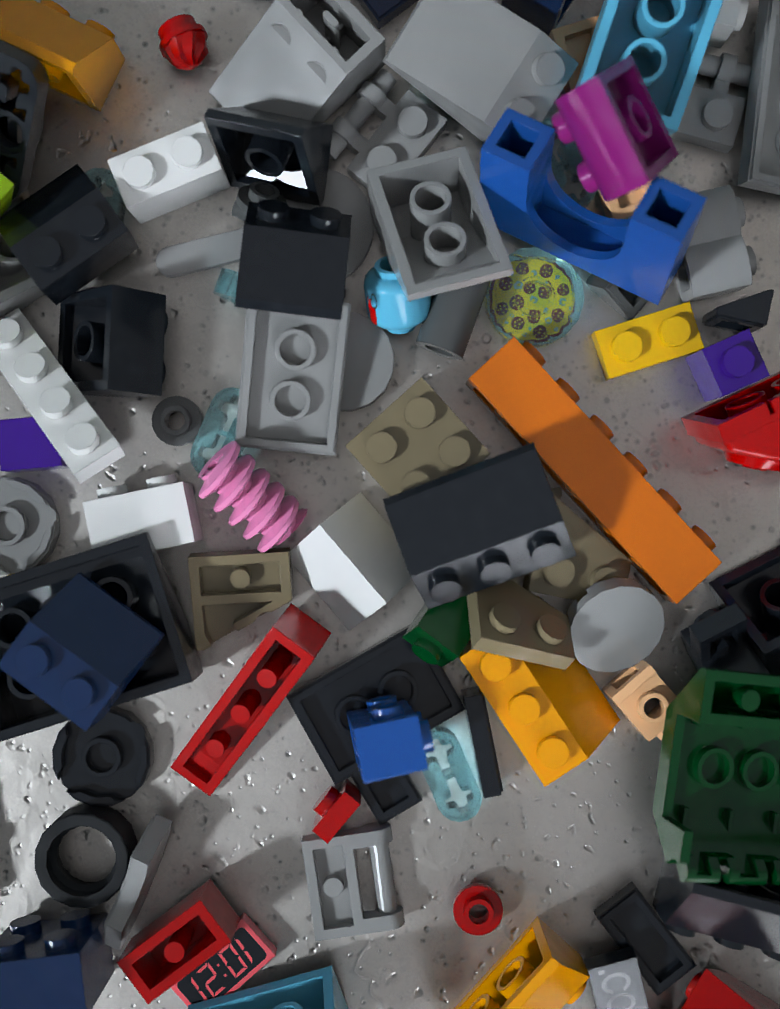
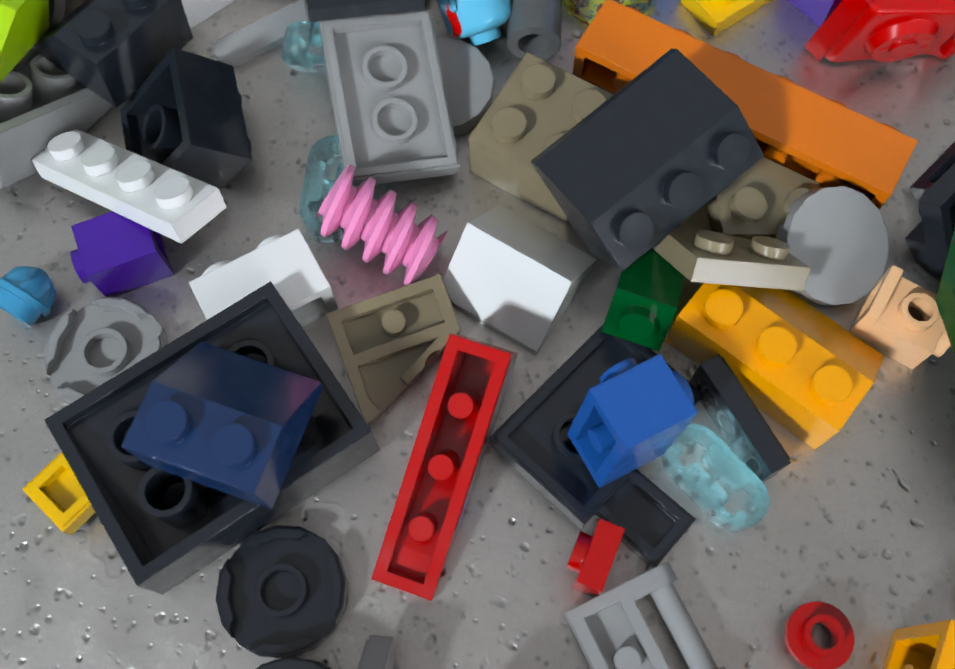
camera: 15 degrees left, 20 degrees down
dark grey plate [152,396,203,446] -> none

